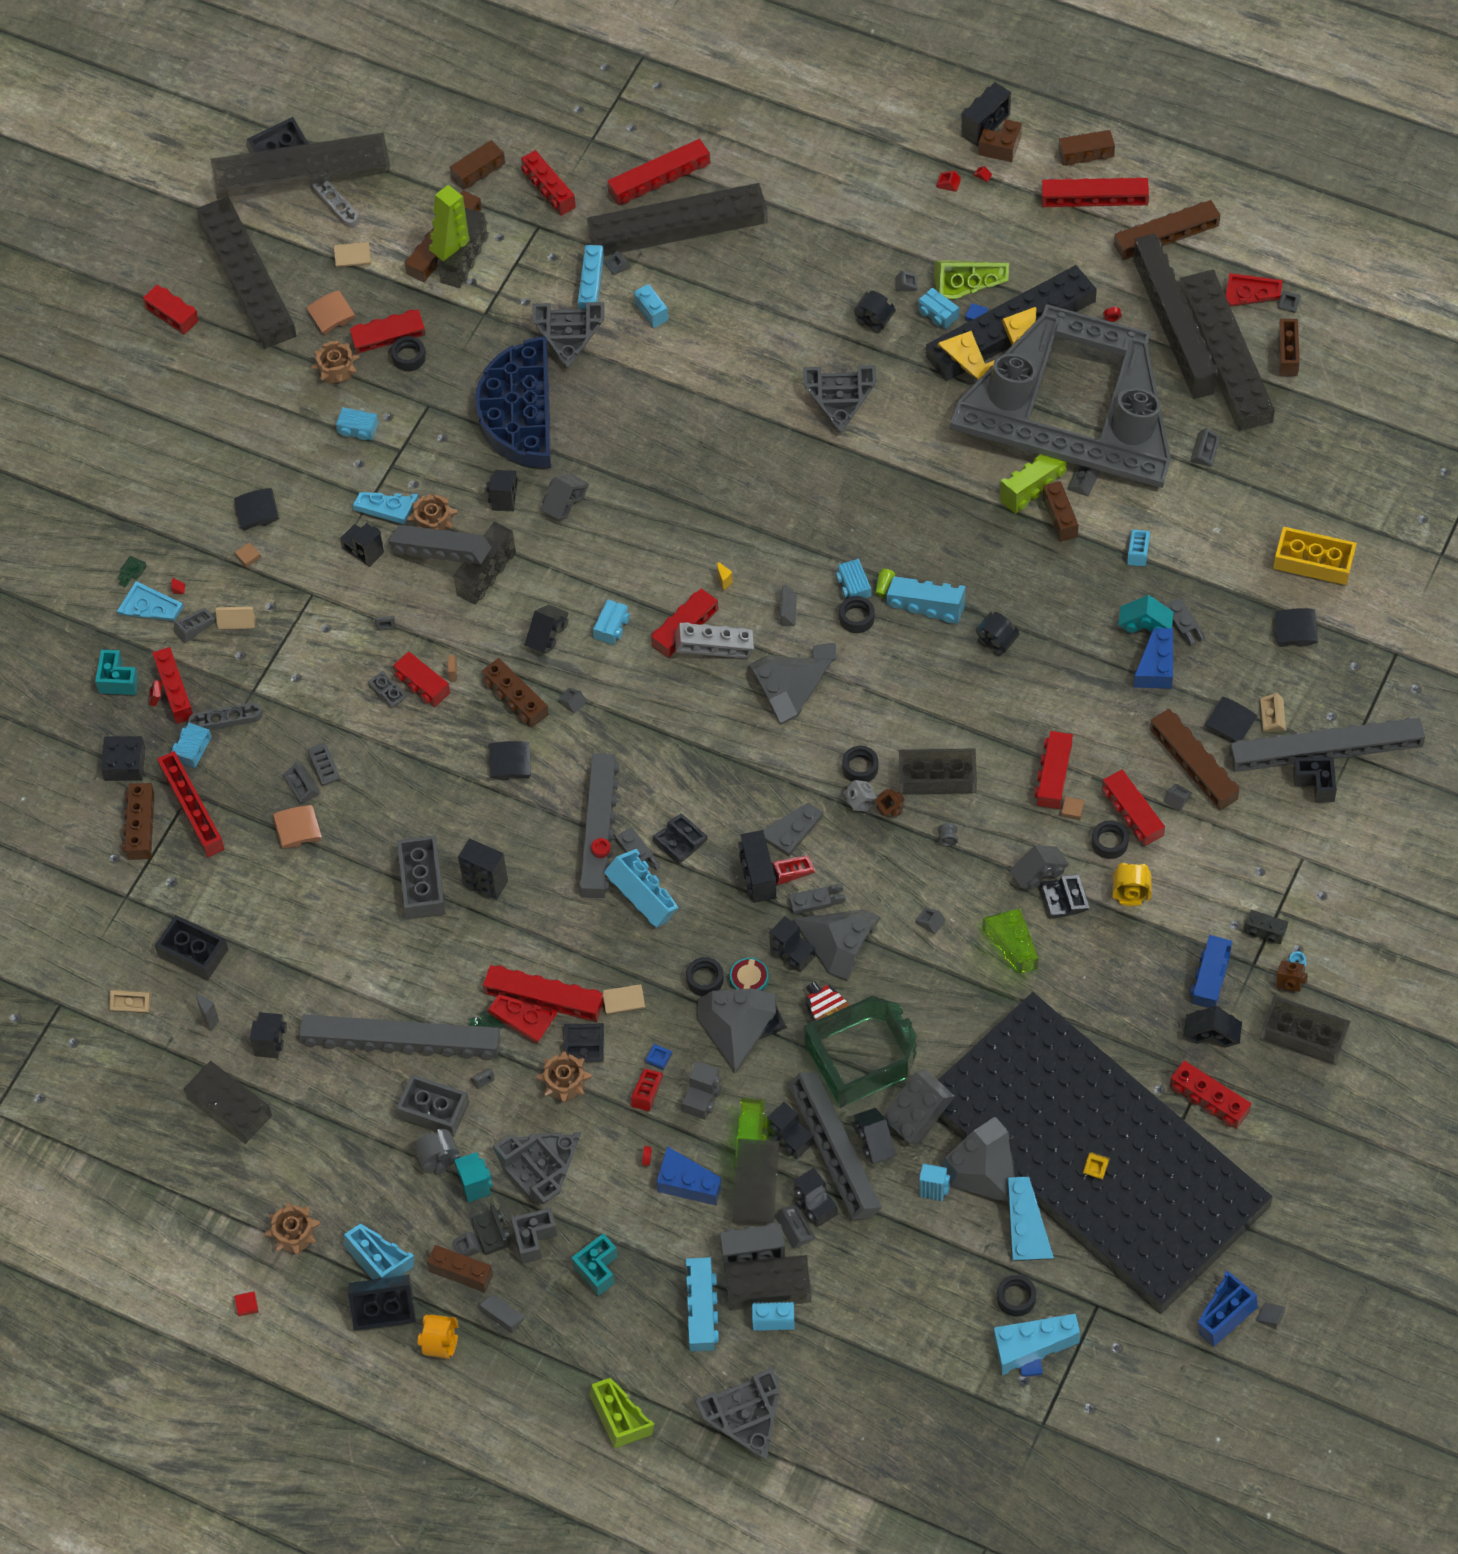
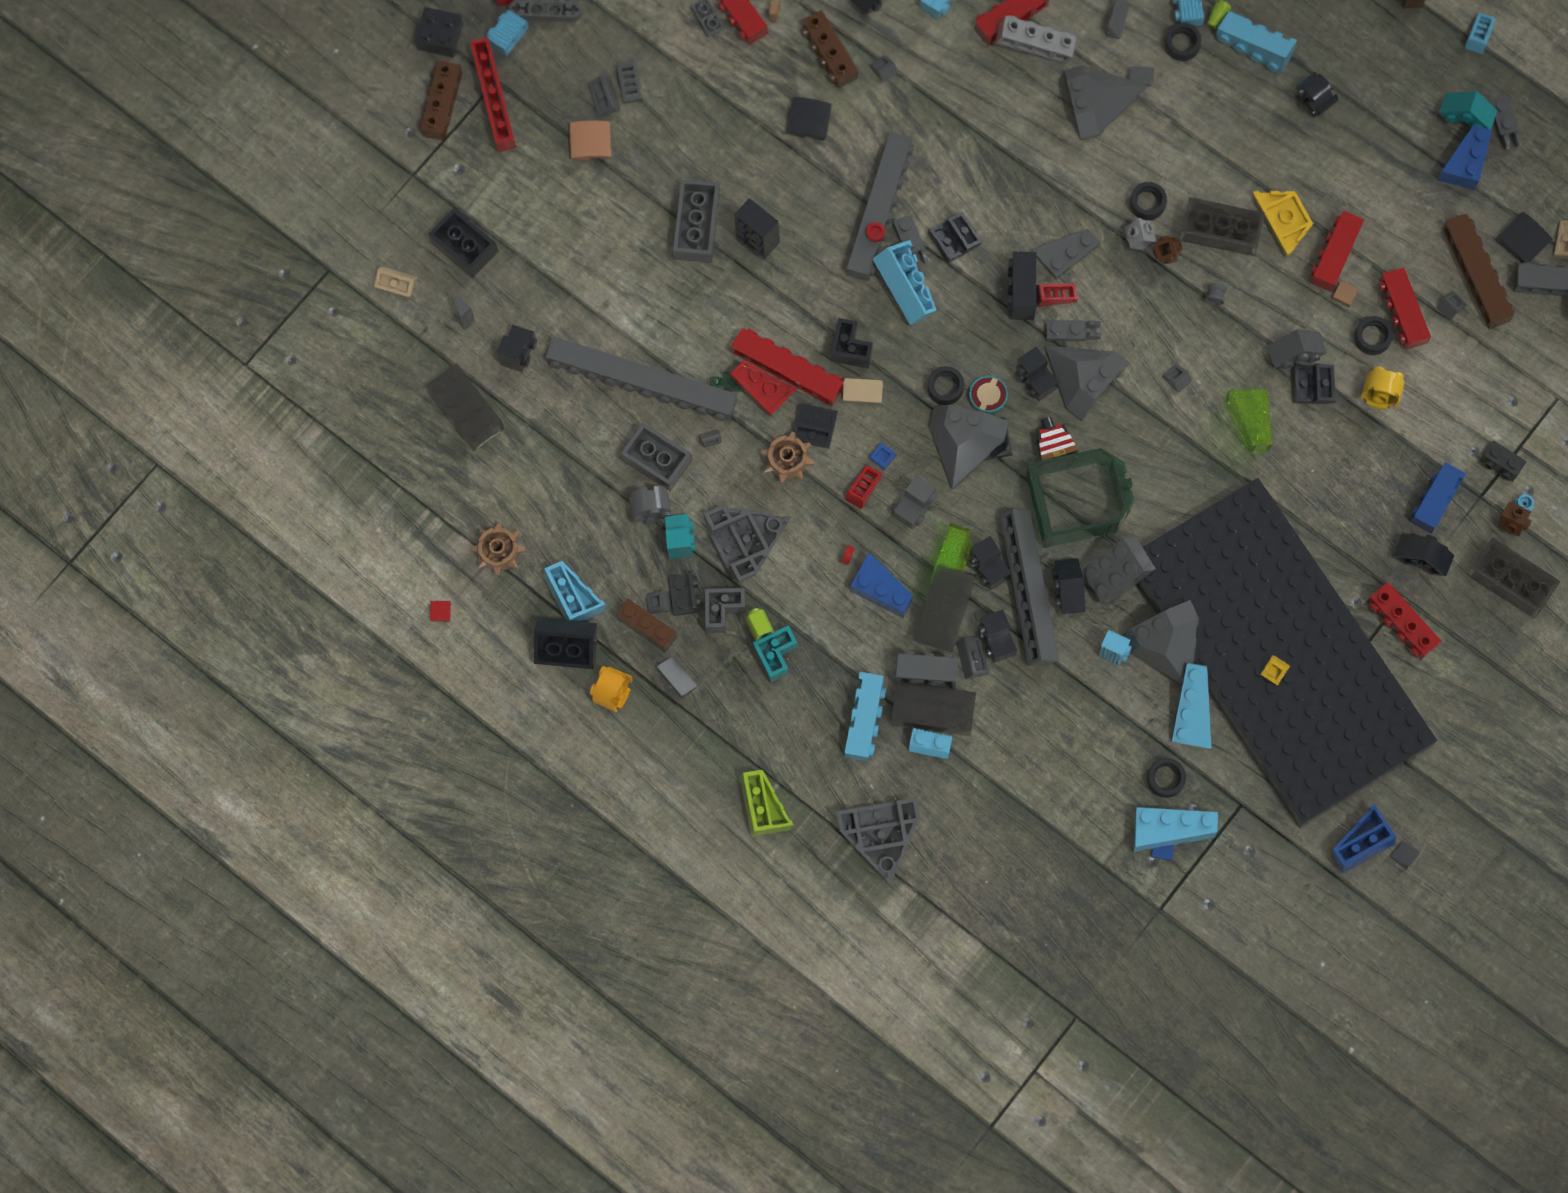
camera: 15 degrees right, 15 degrees up
none -> lime brick [746,608,774,641]
none -> black brick [831,318,873,368]
none -> yellow wing [1252,191,1313,257]

